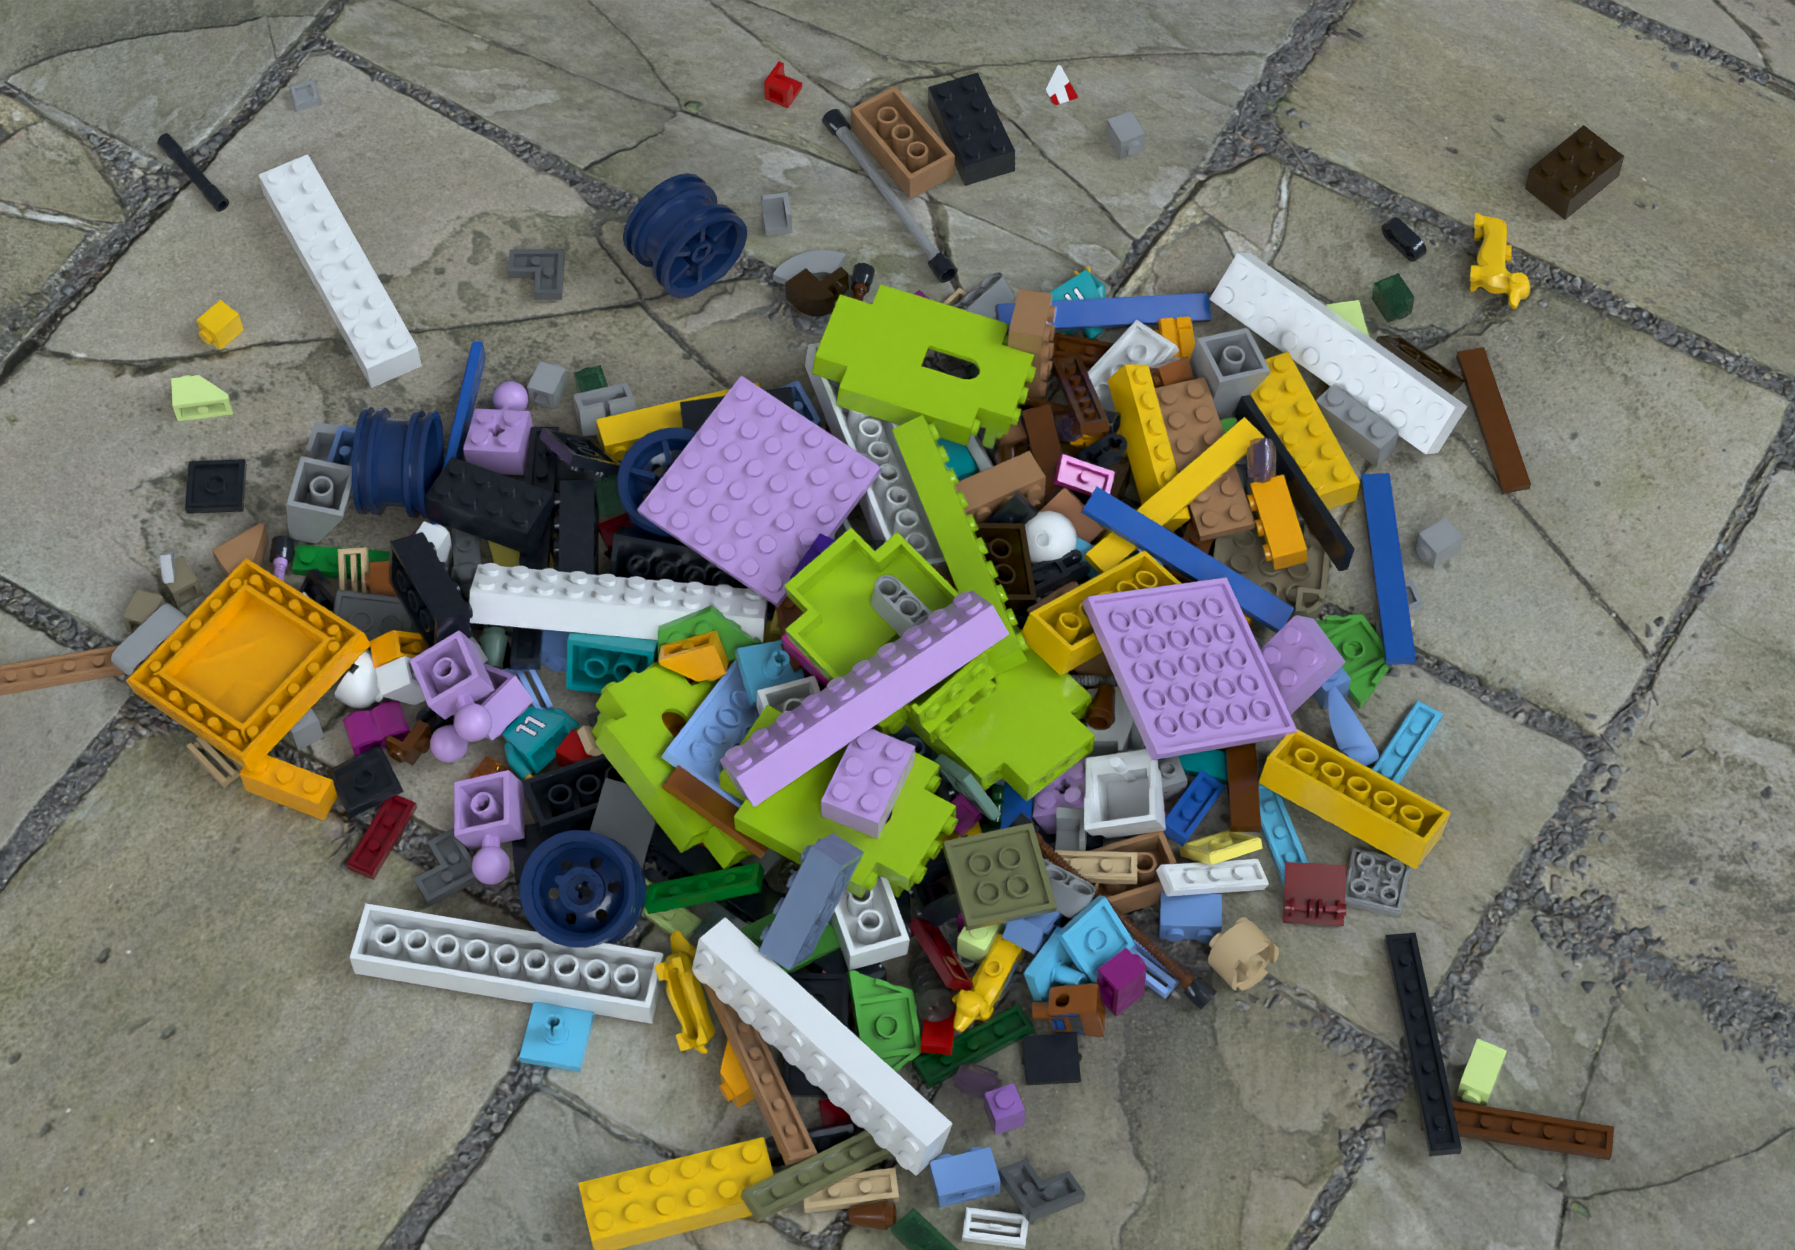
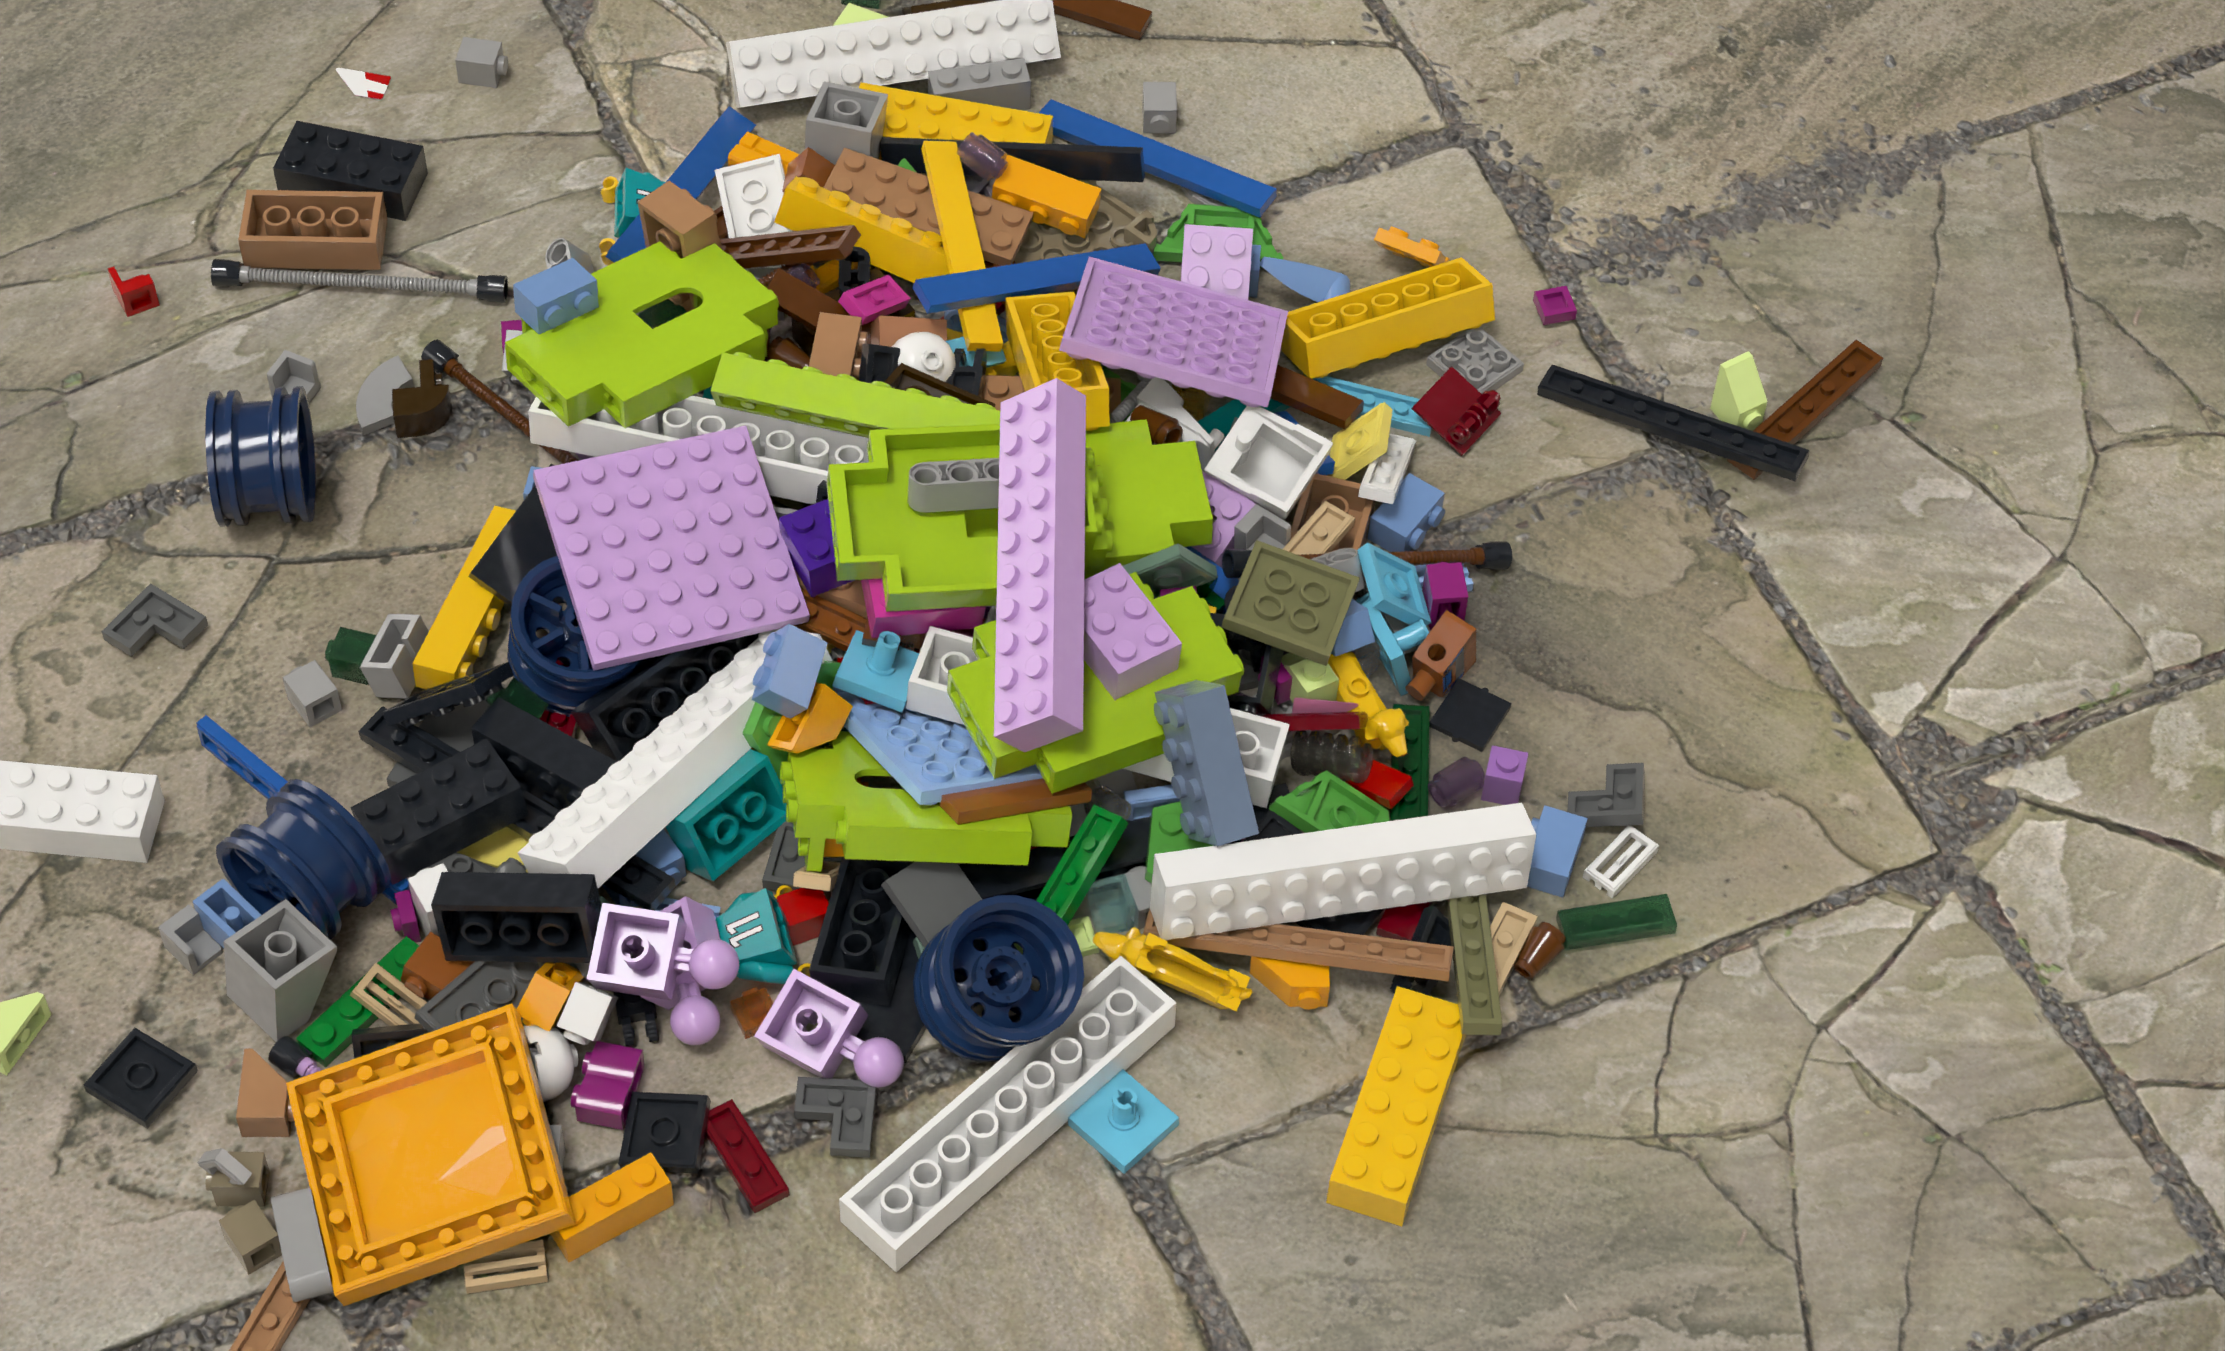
camera: 60 degrees left, 5 degrees down
reddish brown bracket [385,720,432,766] -> none
lavender brick [463,381,533,475] -> none
tan brick [1208,917,1279,991] -> none
medium azure tile [1372,700,1443,784] -> none
none -> medium blue brick [513,258,599,334]
none -> medium blue brick [752,624,828,719]
none -> bright pink sticker [1292,698,1358,713]
none -> light orange plate [1374,226,1450,268]
none -> magenta plate [1533,286,1577,325]

